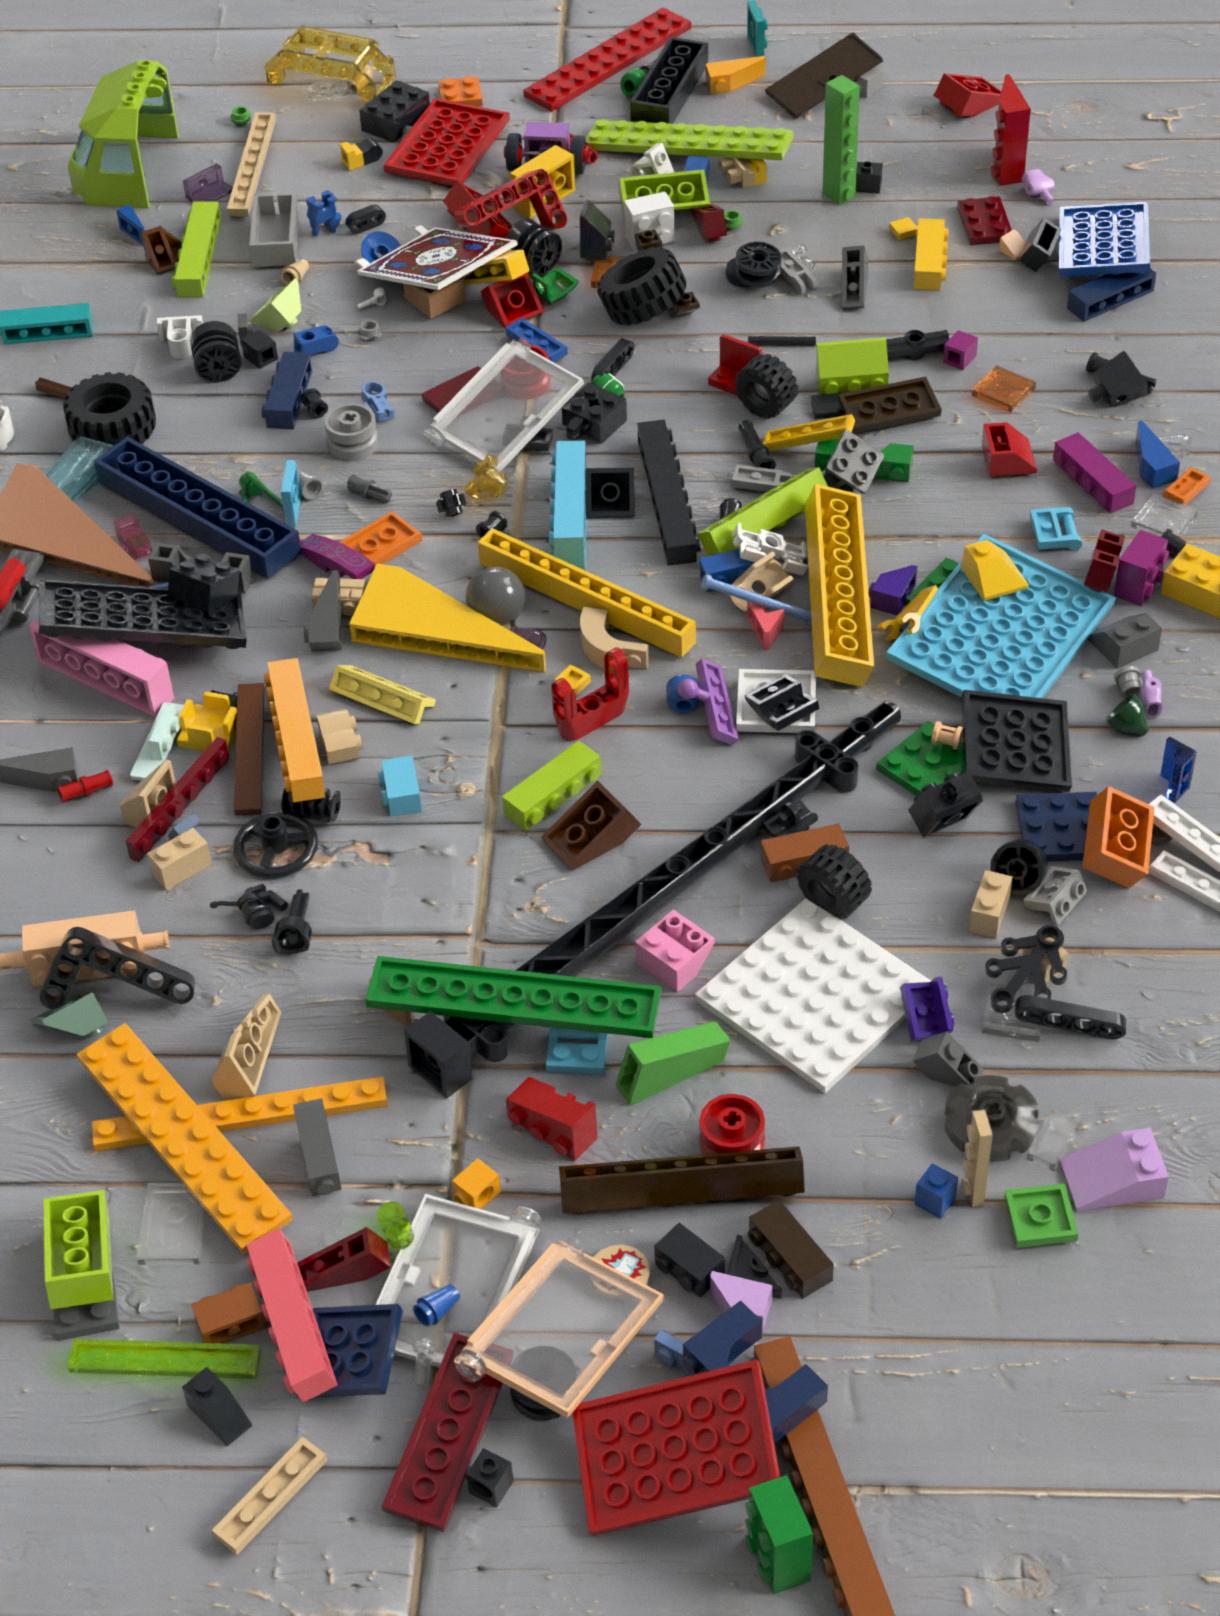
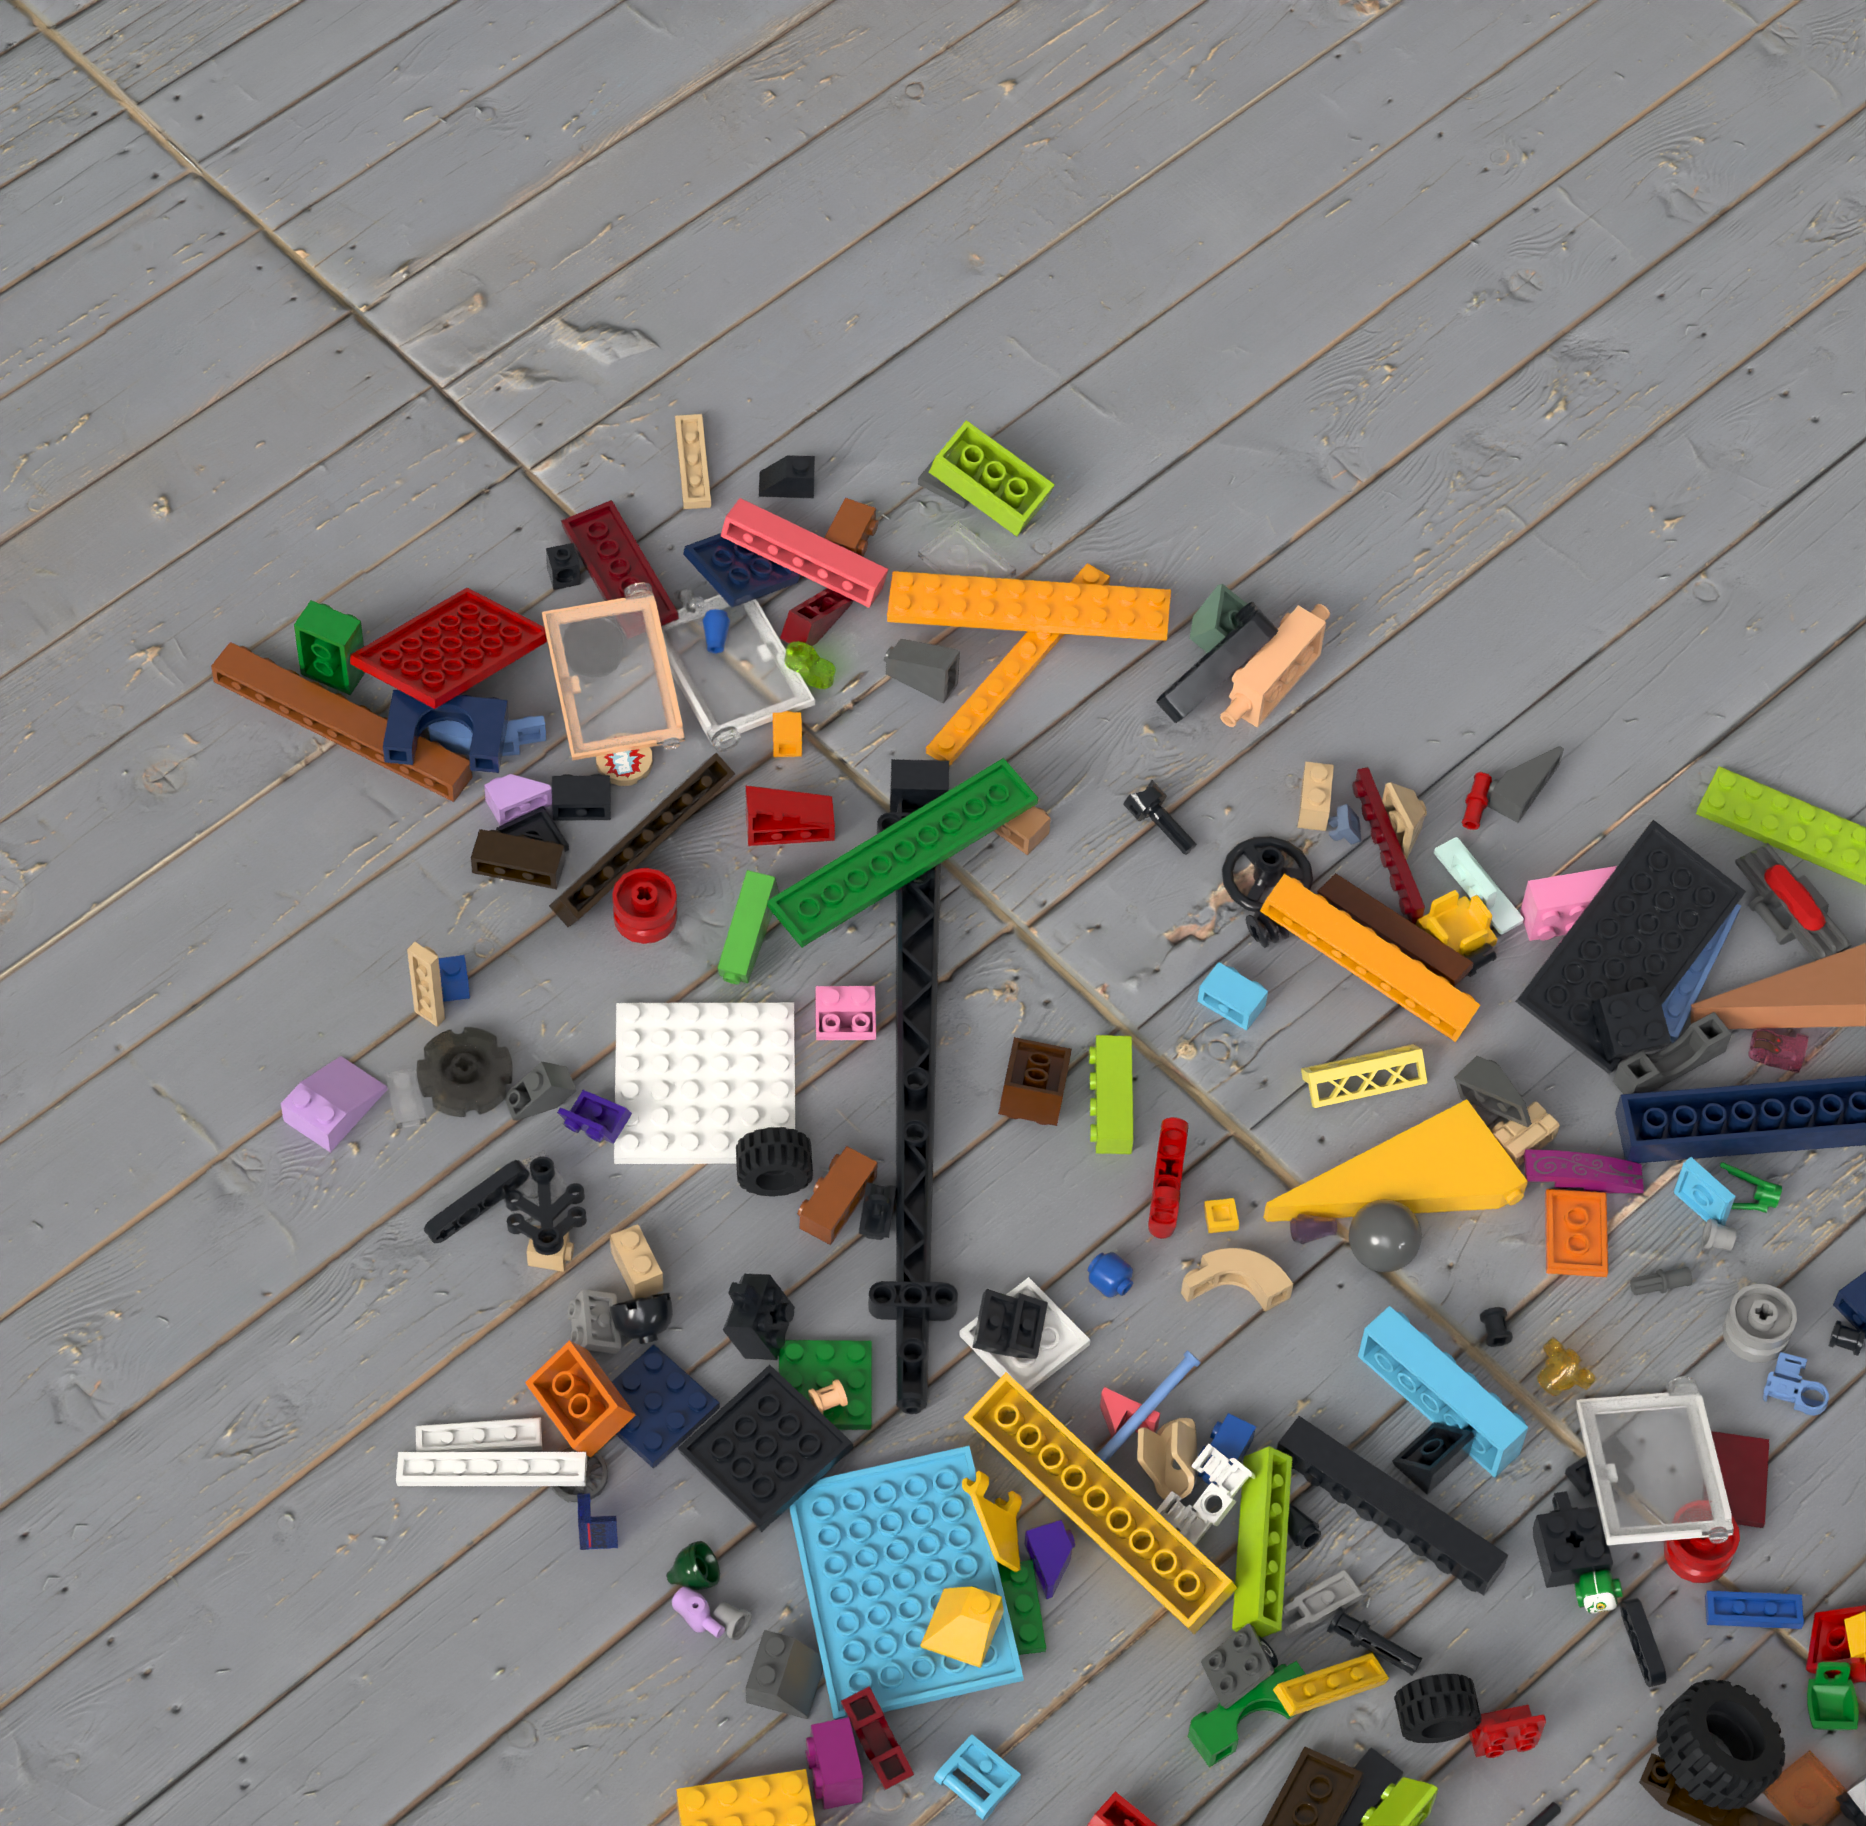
camera: 130 degrees right, 10 degrees up
clear neon green plate [67,1338,261,1379] -> none
black piece [210,884,288,929] -> none
tan wedge [211,993,282,1101] -> none
tan brick [316,709,363,764] -> none
black gear [436,489,467,517] -> none
yellow brick [478,528,696,658] -> none
medium lavender plate [678,658,738,745] -> none
bright green plate [1004,1183,1079,1248] -> none

